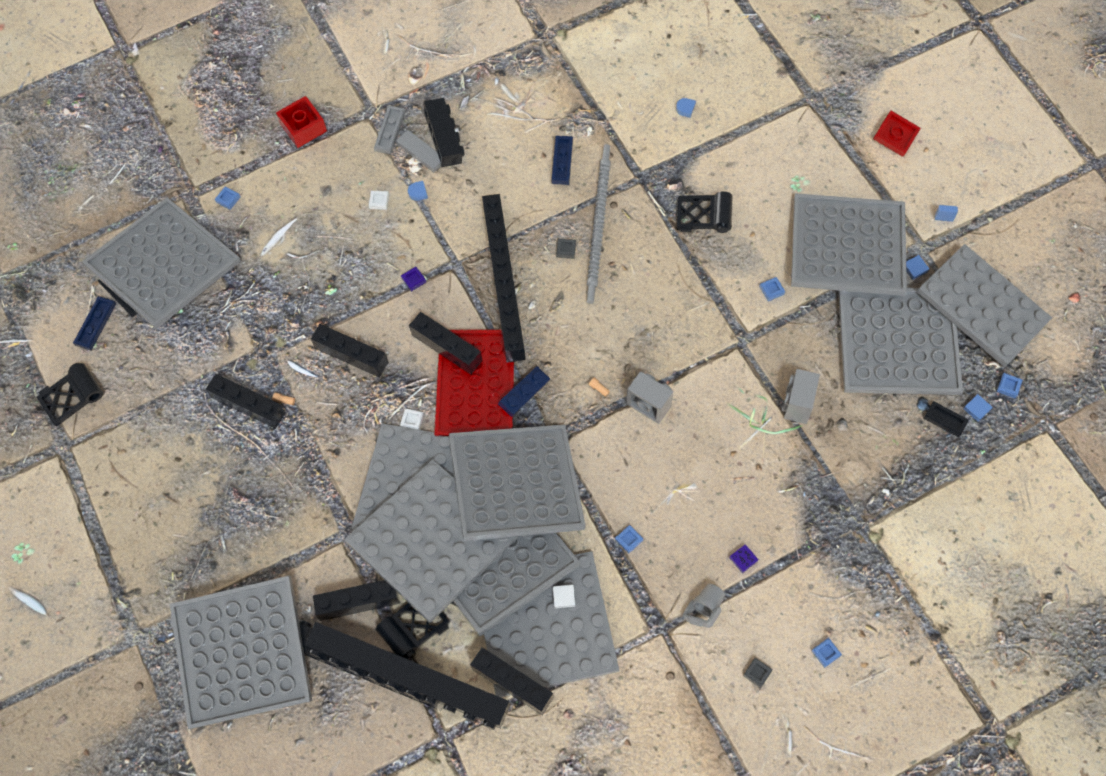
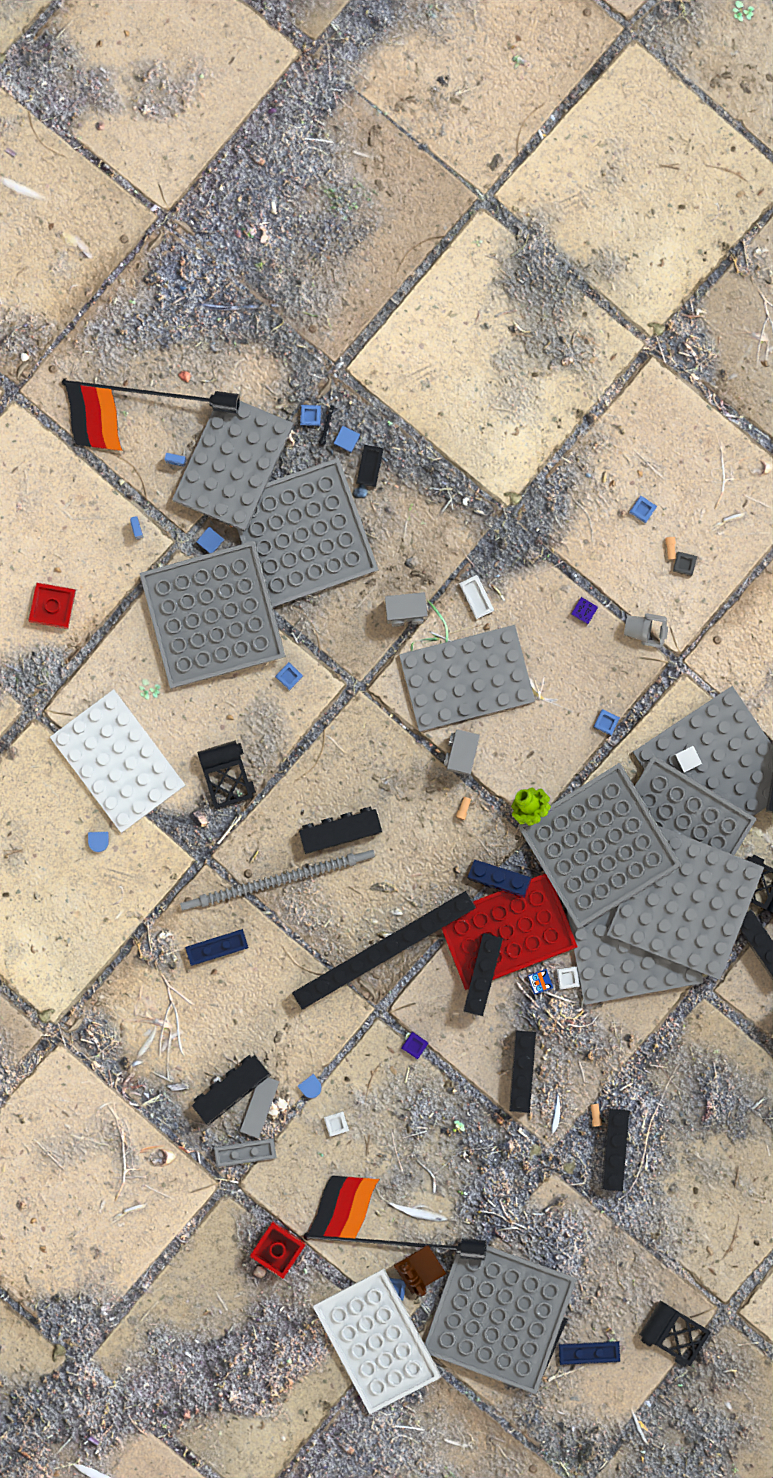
camera: 120 degrees left, 20 degrees up
dark grey tile [556,238,576,259] -> none
none -> white plate [50,690,186,833]
none -> flag [61,378,240,451]
none -> medium blue tile [164,453,186,467]
none -> black brick [299,806,383,854]
none -> flag [303,1176,487,1261]
none -> white plate [313,1269,441,1414]
none -> black hinge [319,405,334,445]
none -> reddish brown hinge [393,1245,447,1297]
none -> light grey plate [399,625,535,732]
none -> white tile [459,575,494,620]
none -> lime plant [511,787,551,826]
none -> tile [528,969,553,995]
none -> light nougat piece [665,537,676,560]

